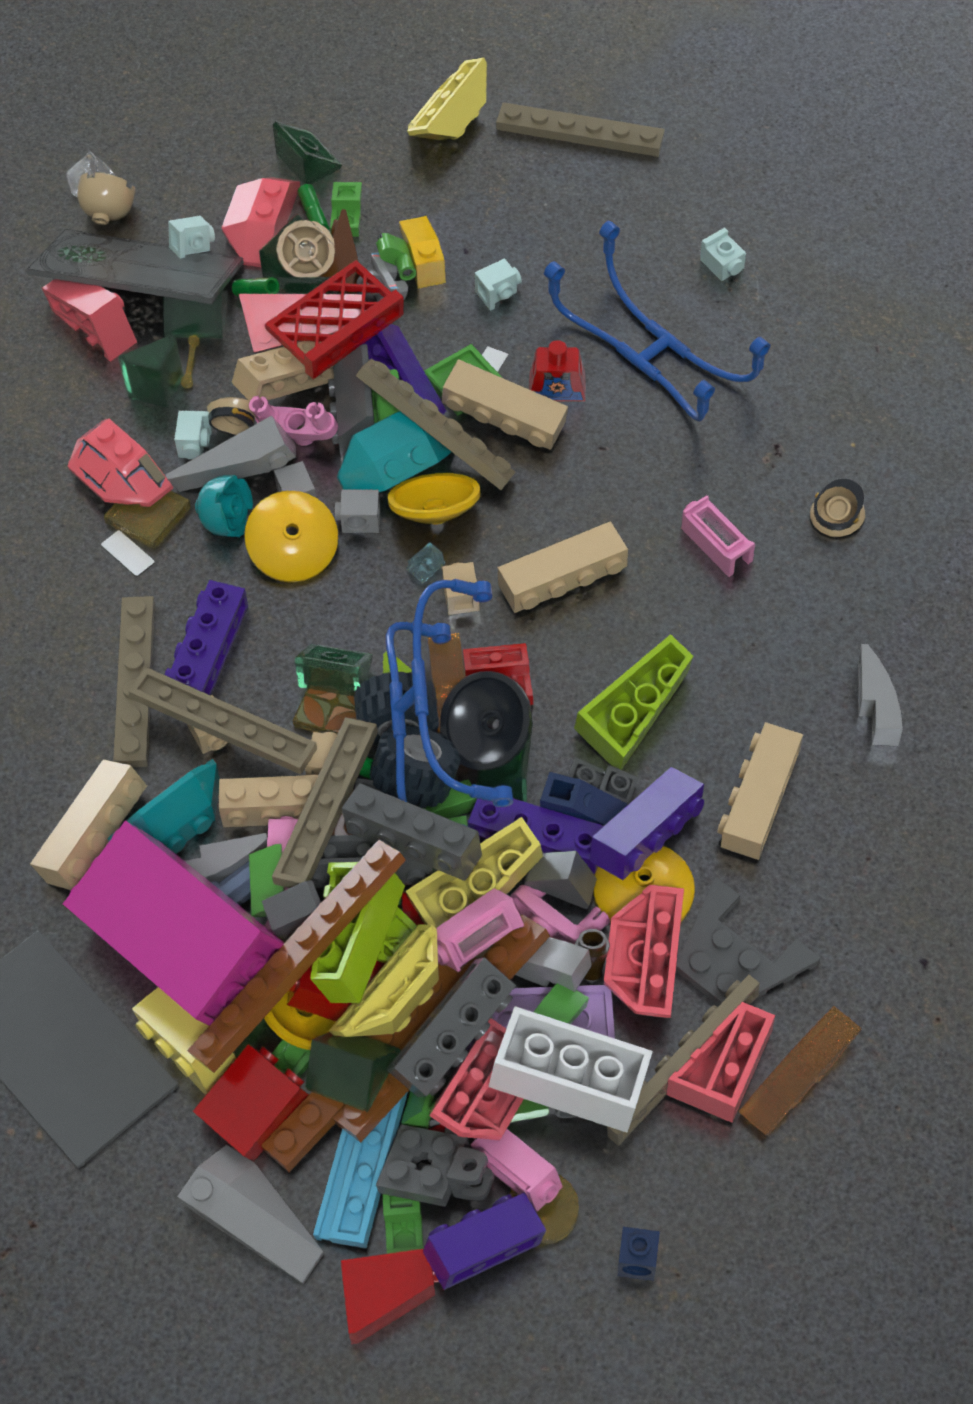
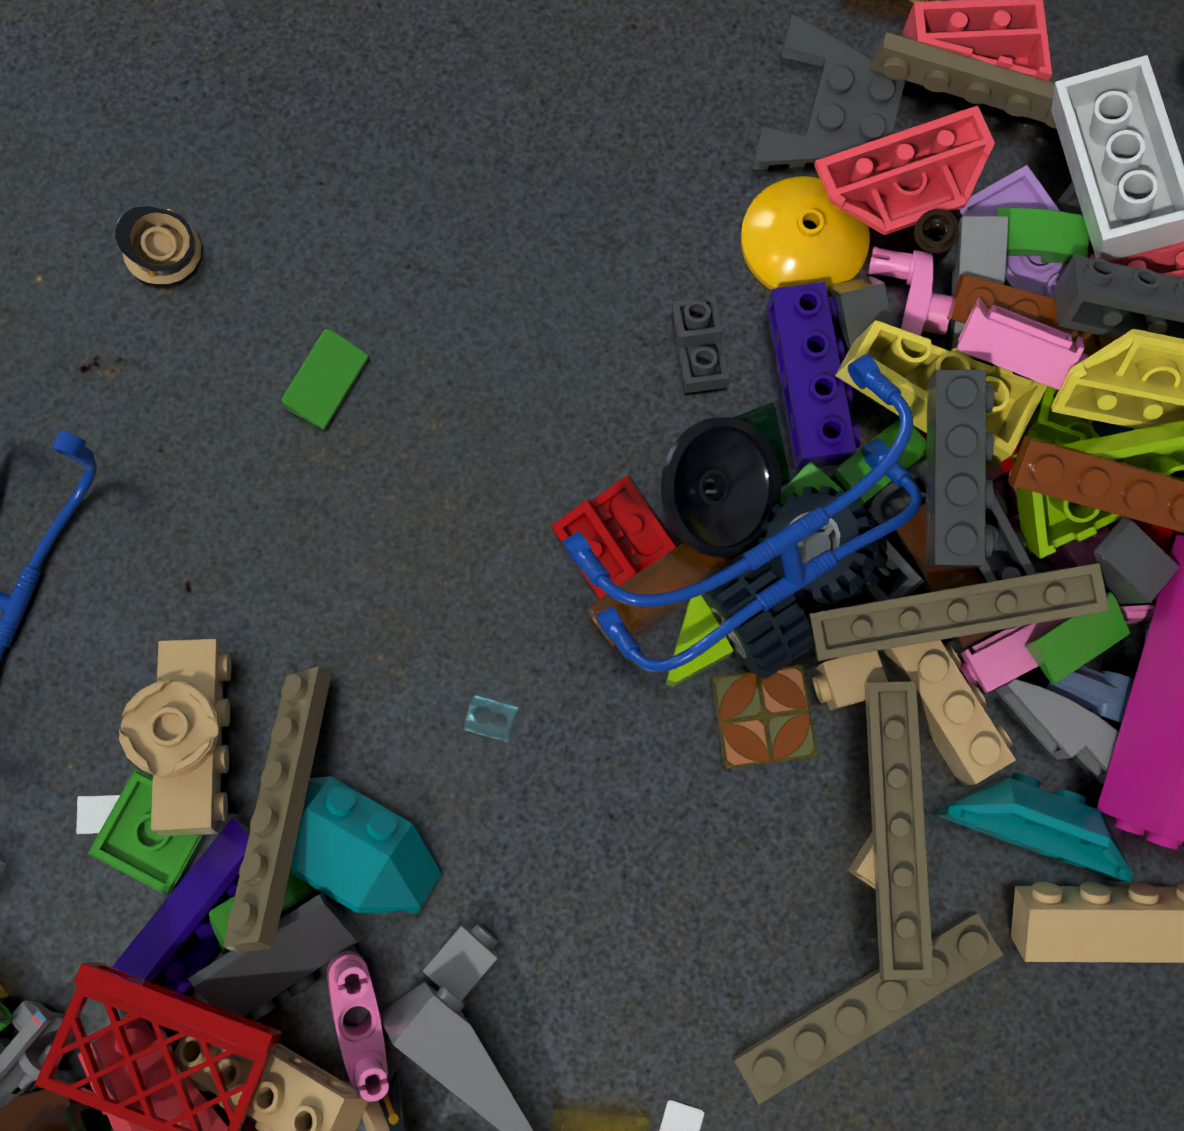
camera: 120 degrees left, 20 degrees up
dark purple brick [164,580,248,696] -> none
teal cylinder [195,475,253,537] -> none
yellow dish [245,491,338,583] -> none
clear green slope [295,643,373,697] -> none
light grey brick [335,490,380,533] -> none
yellow dish [388,473,481,525] -> none
tan brick [442,562,480,615] -> none
tan brick [498,521,628,613] -> none
red torso [529,340,586,401] -> none
dark blue slope [540,772,628,826] -> none
lime wedge [574,634,693,770] -> none
brick [590,767,704,880] -> none
bright pink window [681,495,755,577] -> none
tan brick [717,722,803,860] -> none
light grey slope [858,644,903,746] -> none
none -> tan tile [119,680,220,778]
none -> bright green slope [281,328,370,430]

